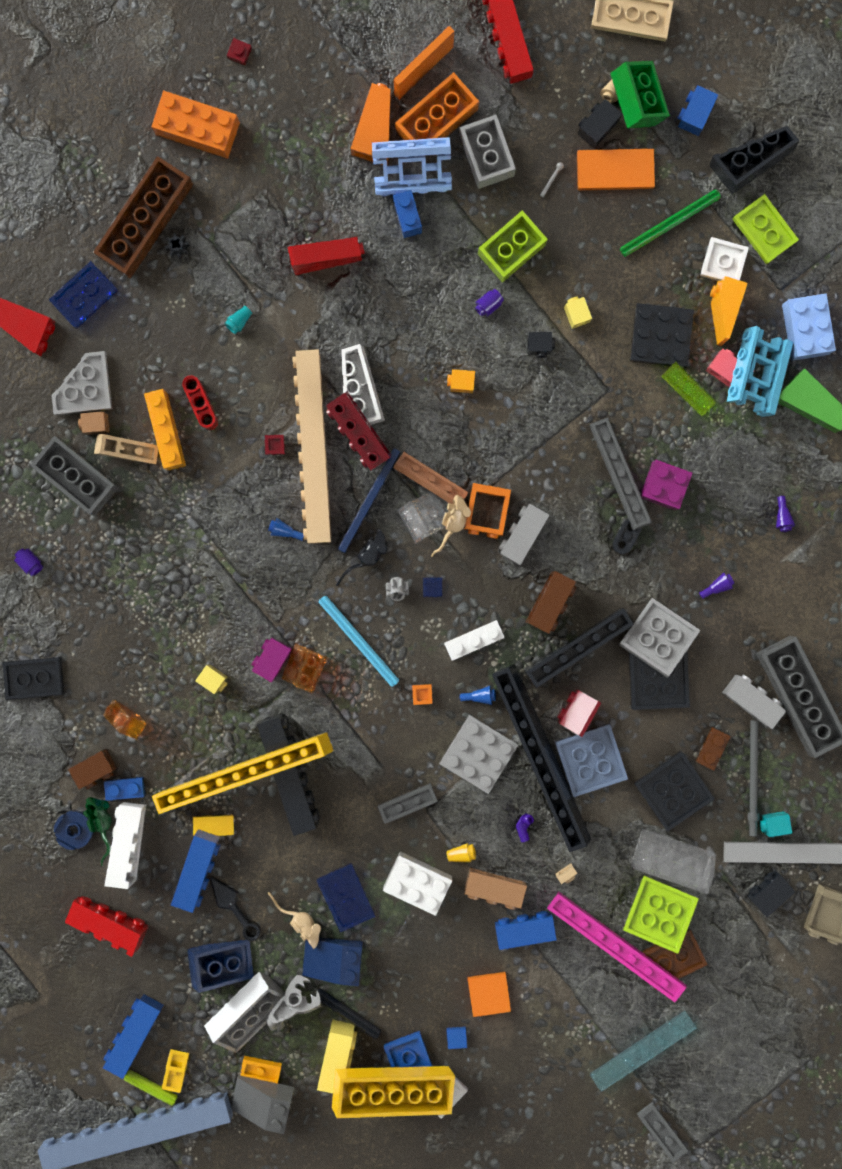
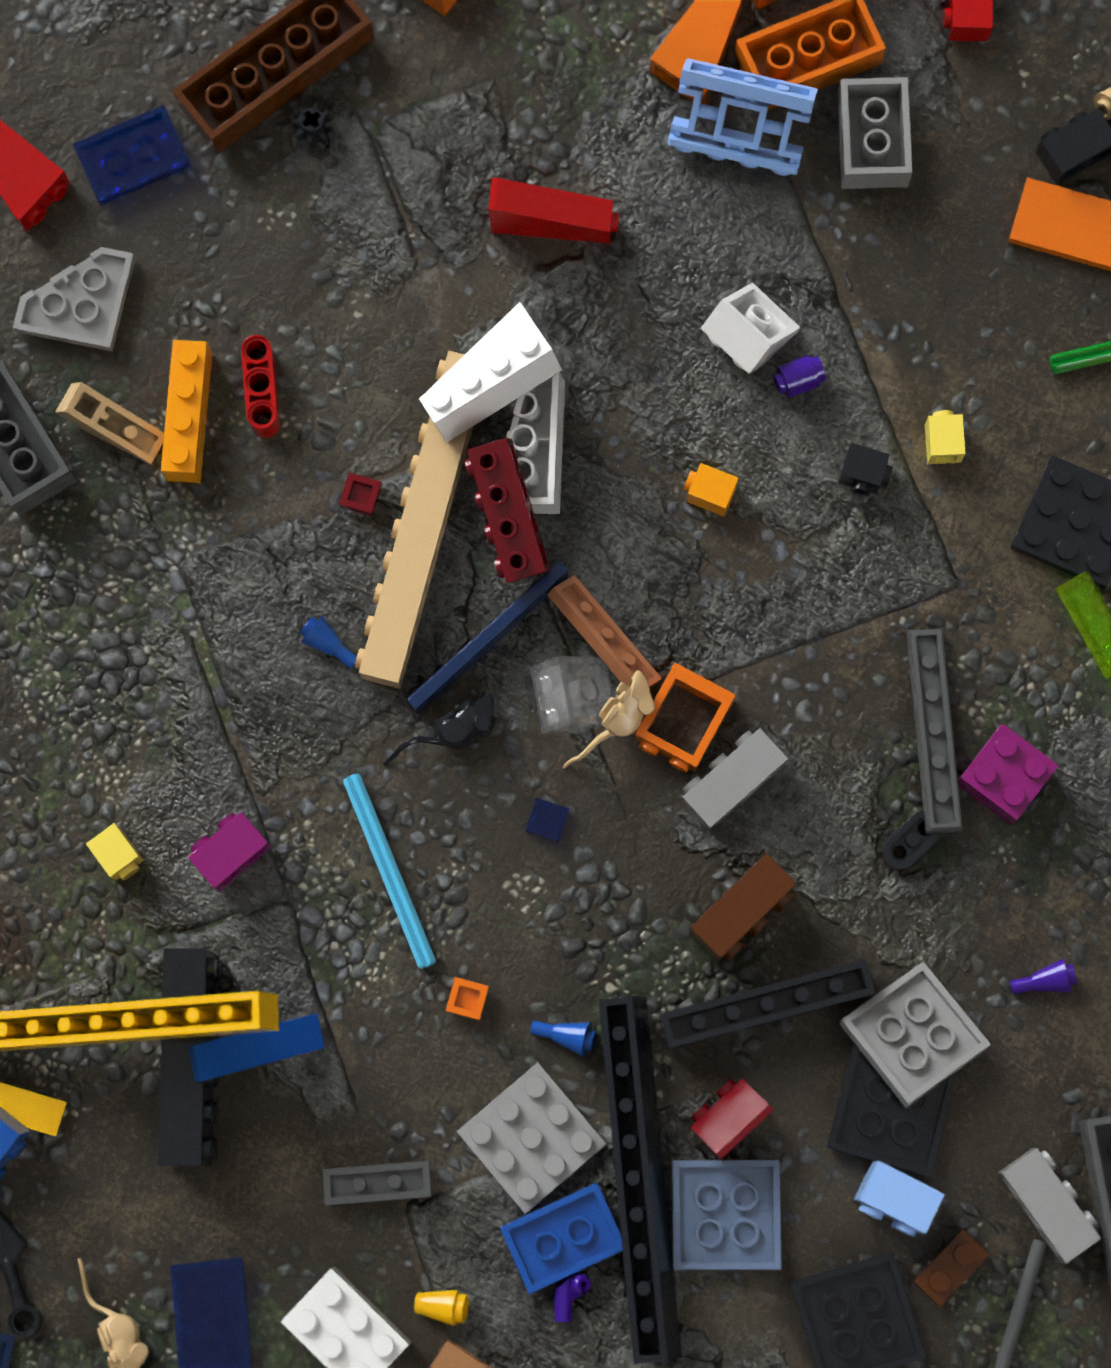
camera: 30 degrees right, 10 degrees down
medium nougat brick [78,412,110,435] -> none
teal cone [224,306,252,334] -> none
clear orange brick [282,643,327,693] -> none
light grey gear [386,577,409,601] -> none
blue brick [393,190,422,238] -> none
white plate [444,620,504,661] -> none
lime brick [478,210,548,283] -> none
light grey hinge [540,162,564,198] -> none
none -> blue tile [188,1014,325,1082]
none -> white wedge [419,302,562,443]
none -> blue plate [500,1183,623,1294]
none -> white slope [700,283,801,374]
none -> light blue brick [853,1161,945,1237]

